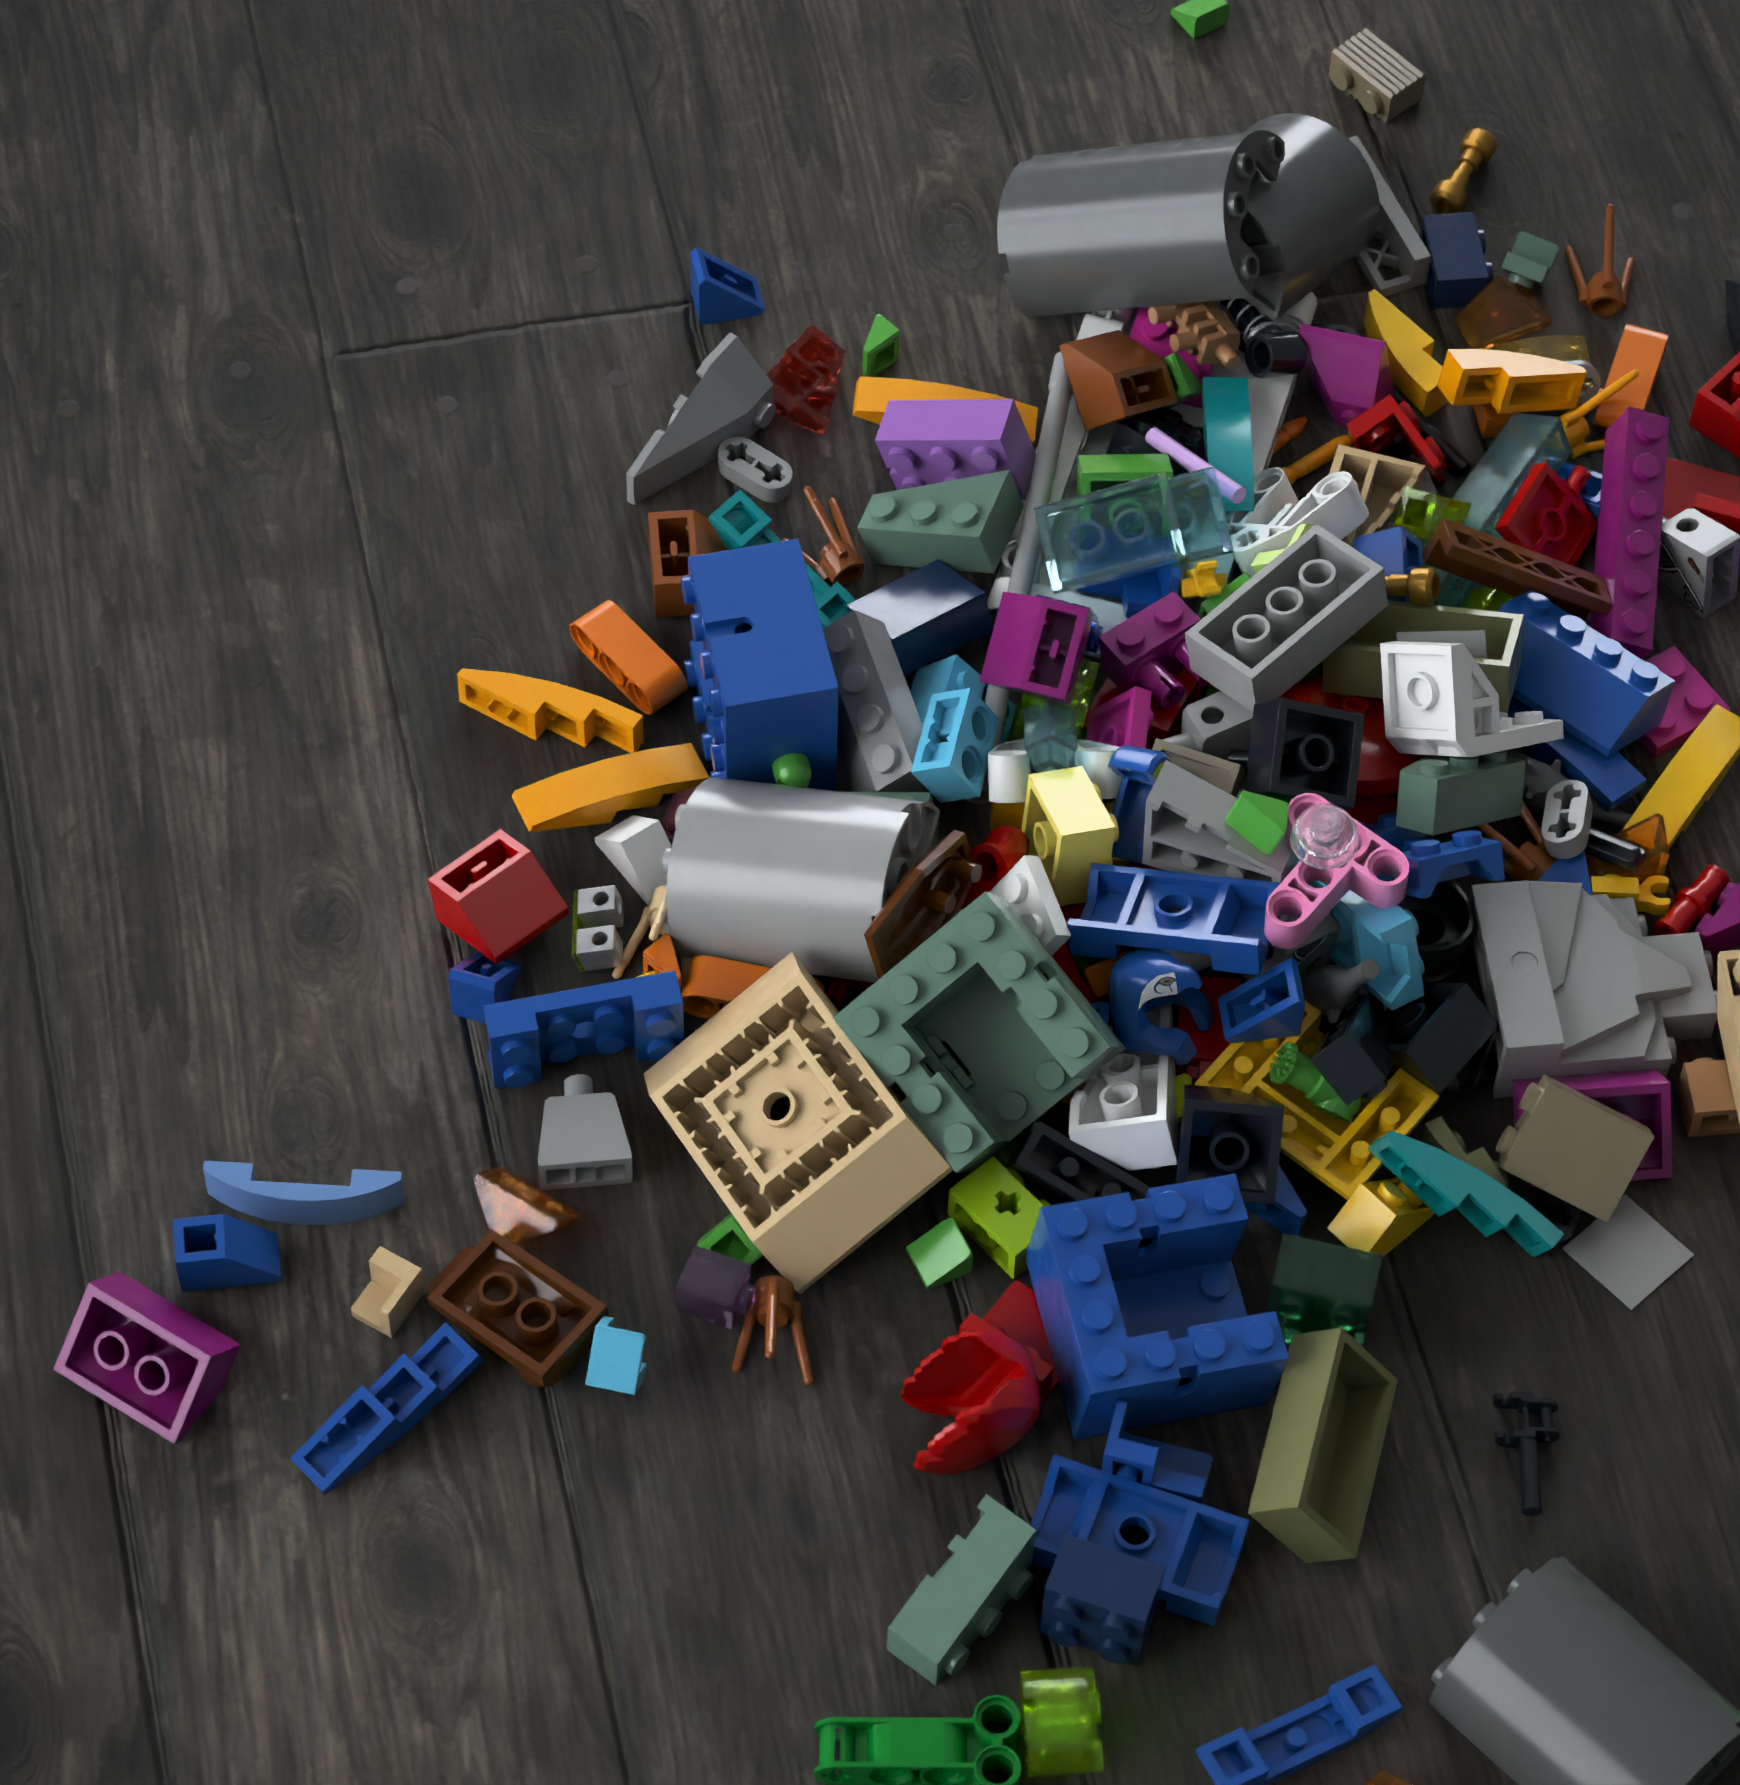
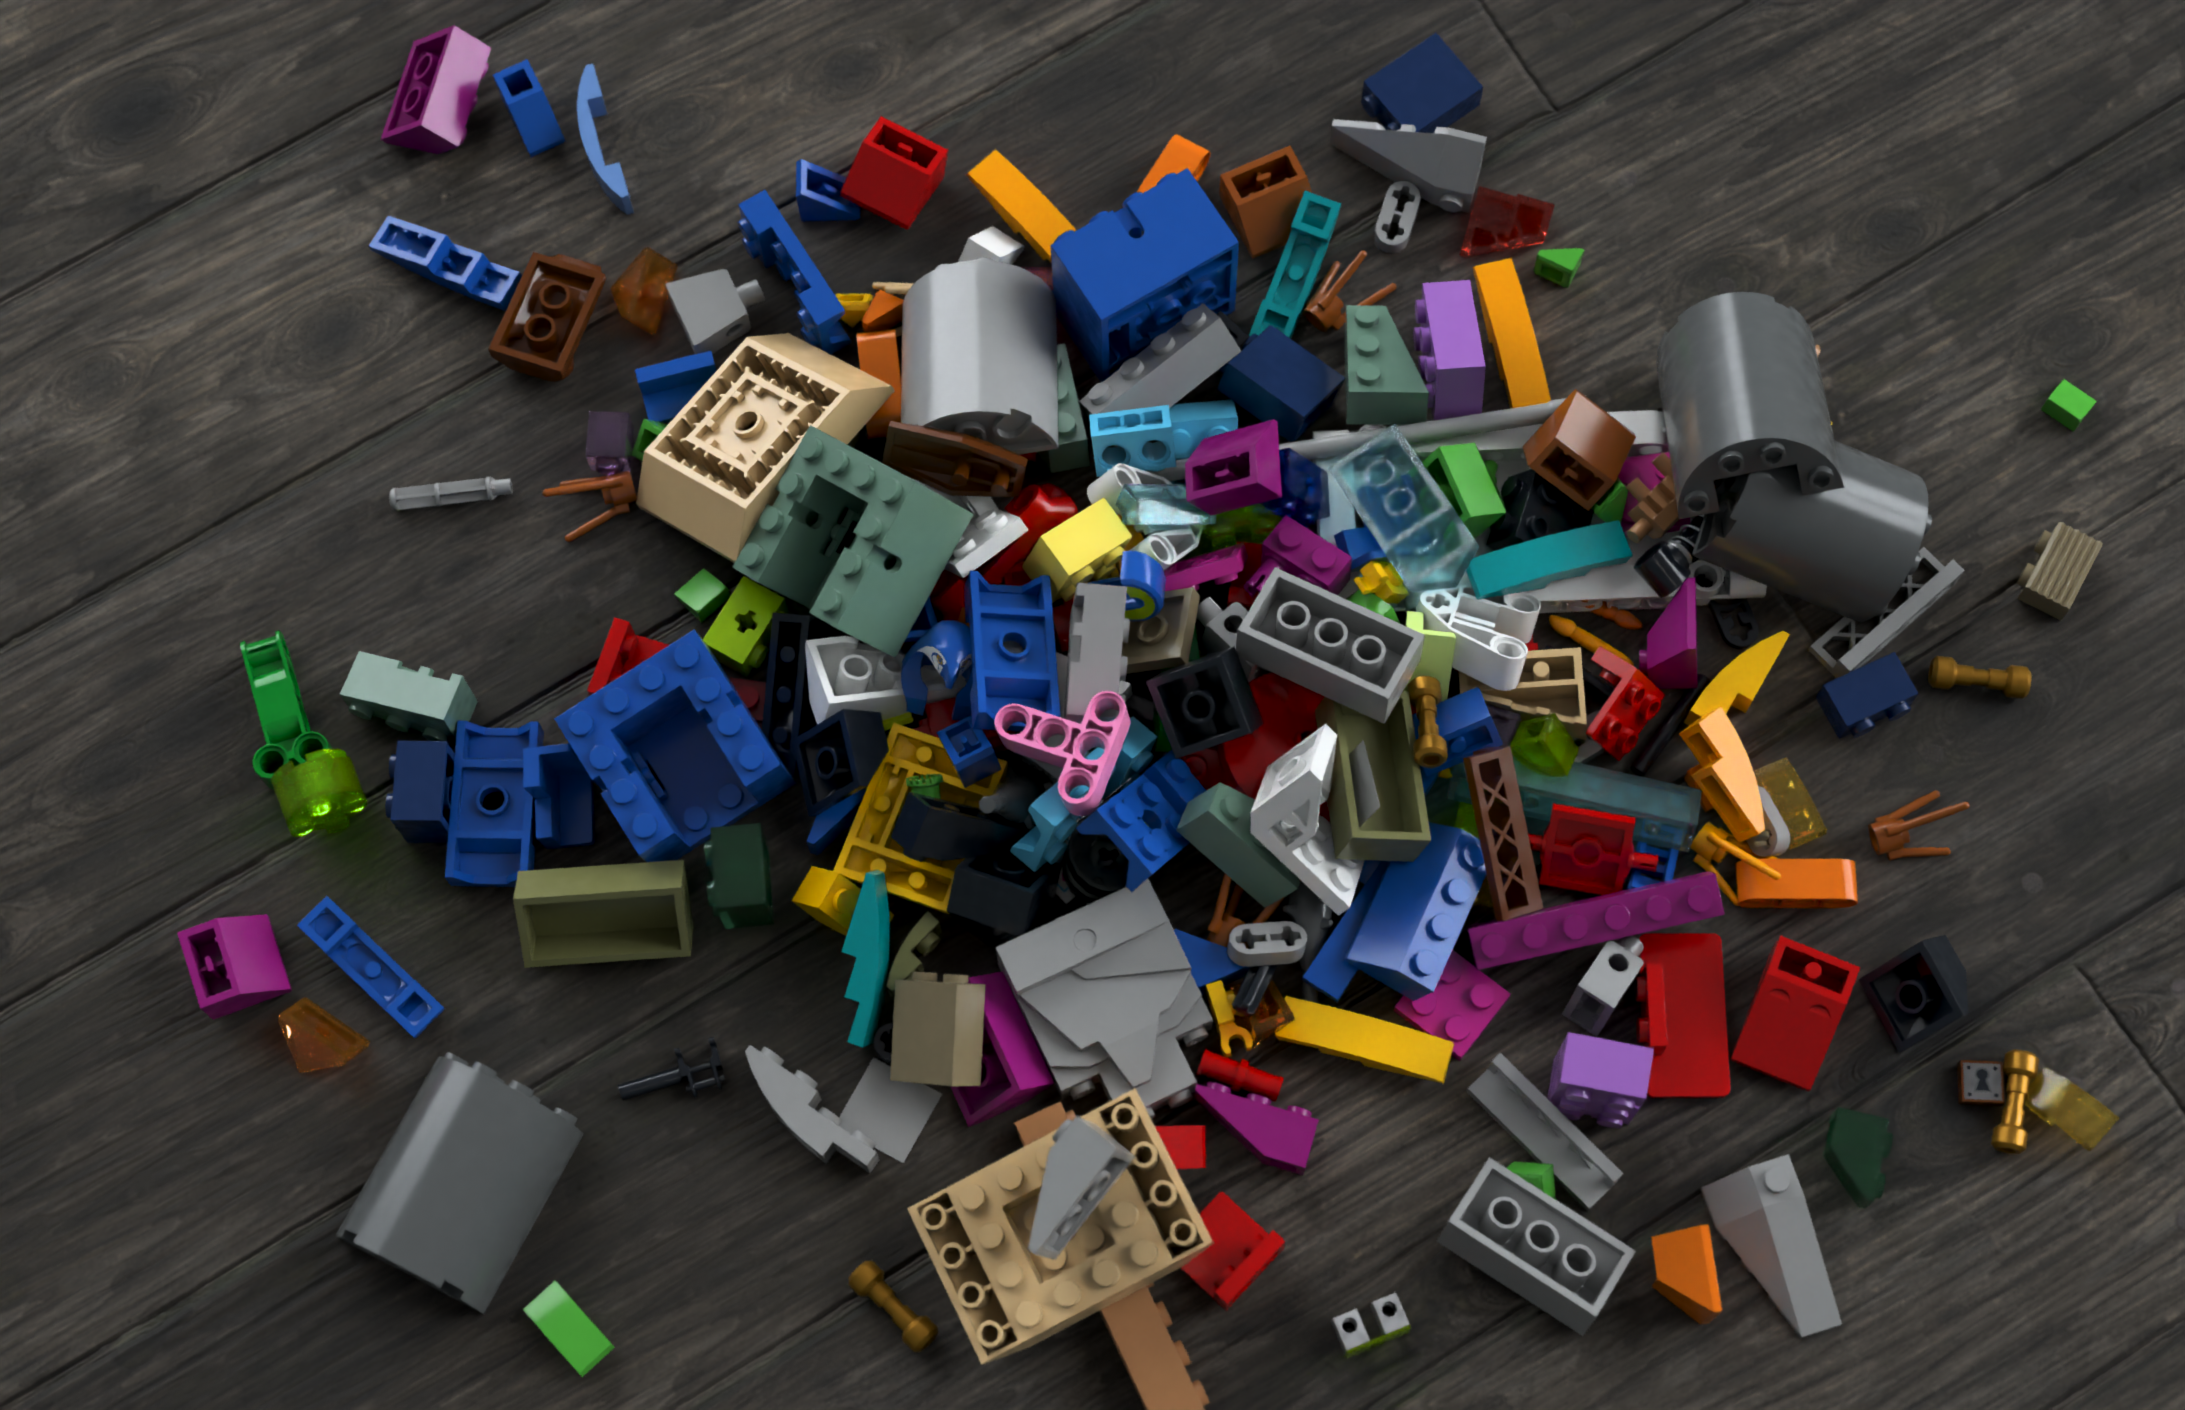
camera: 75 degrees right, 15 degrees up
tan panel [351,1246,425,1338] -> none
light orange slope [457,668,644,753] -> none
flat silver piece [572,885,624,972] -> none
medium azure panel [585,1316,647,1395] -> none
blue slope [690,247,766,325] -> none
bright green hinge [772,753,812,788] -> none
red animal [900,1330,1040,1475] -> none
lavender bar [1145,427,1246,504] -> none
bright green slope [1225,790,1288,855] -> none
clear brick [1290,803,1359,869] -> none
clear orange slope [1454,275,1552,350] -> none
sand green bracket [1501,232,1559,290] -> none
none -> light grey piece [389,477,513,511]
none -> blue panel [635,350,717,423]
none -> light grey slope [745,1045,880,1173]
none -> dark blue brick [1361,33,1483,133]

